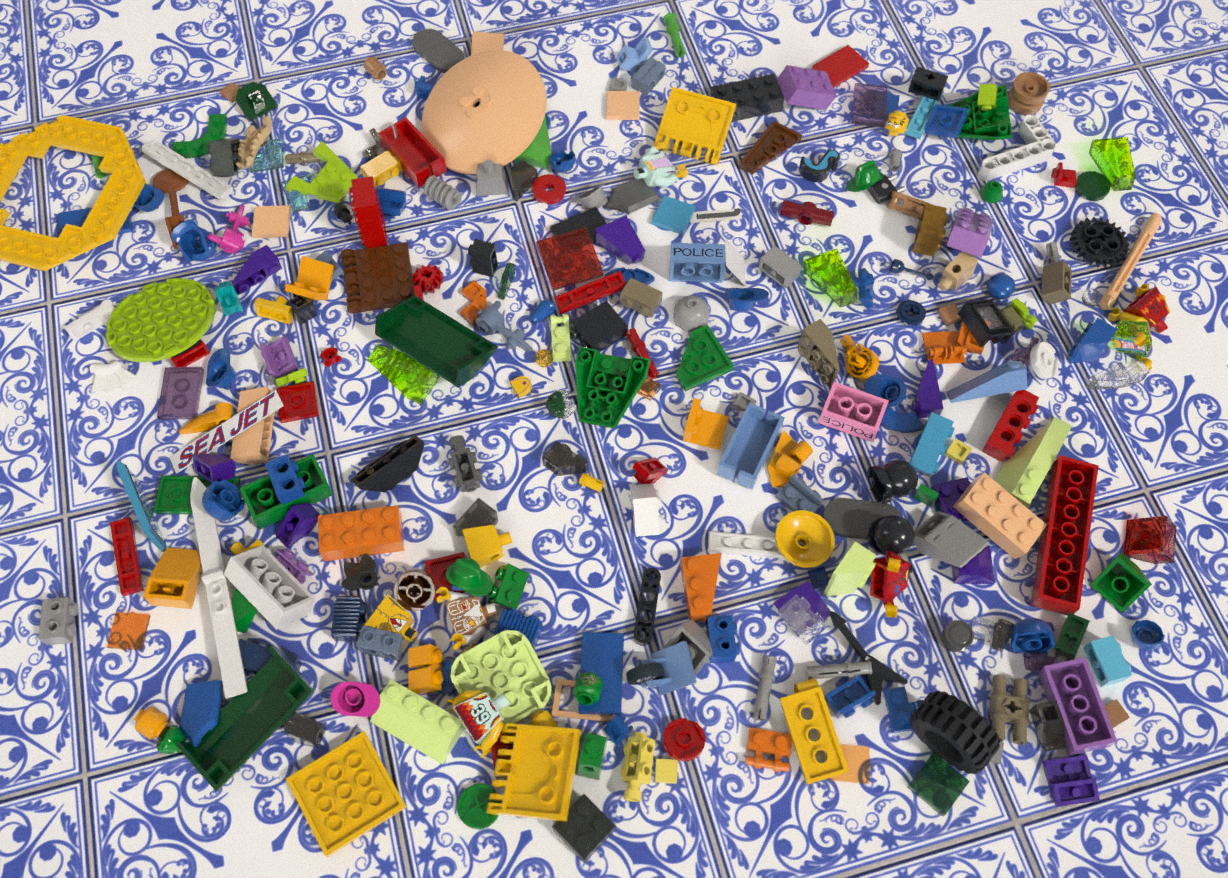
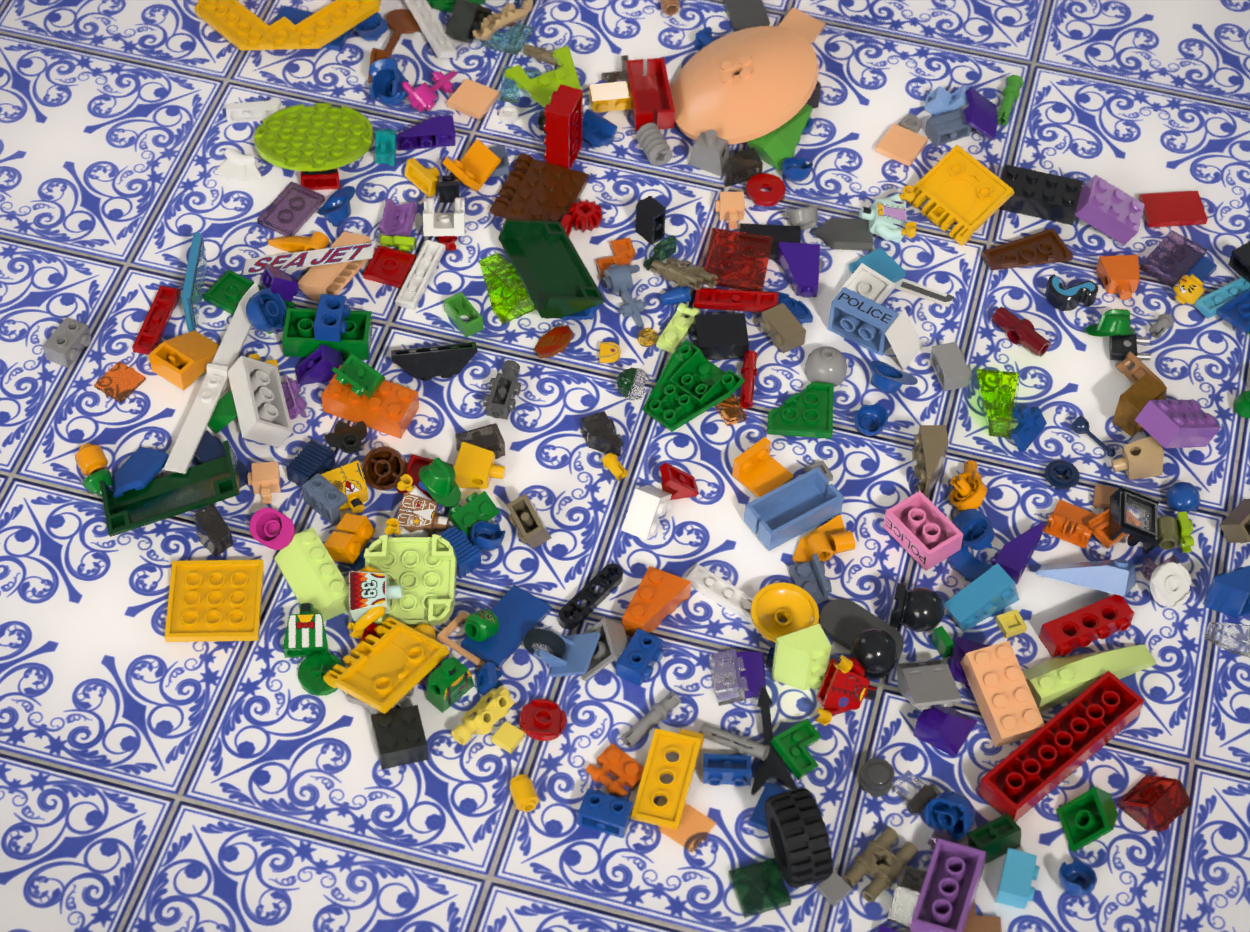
camera: 30 degrees right, 10 degrees down
none -> light nougat brick [248,461,281,504]
none -> torso [283,603,329,658]
none -> green bracket [332,353,385,399]
none -> white tile [395,239,446,311]
none -> white panel [423,198,465,236]
none -> bright green piece [444,292,484,338]
none -> blue hair [470,521,506,551]
none -> white tile [499,106,518,124]
none -> dark tan brick [506,494,552,549]
none -> yellow brick [509,774,539,812]
none -> piece [534,325,574,358]
none -> blue brick [578,789,633,839]
none -> dark tan pin [651,257,718,290]
none -> light nougat brick [715,192,745,229]
none -> green plate [770,718,821,780]
none -> white tile [837,263,895,304]
none -> blue hair [854,402,889,436]
none -> dark purple slope [963,88,998,140]
none -> orange torso [1096,255,1139,300]

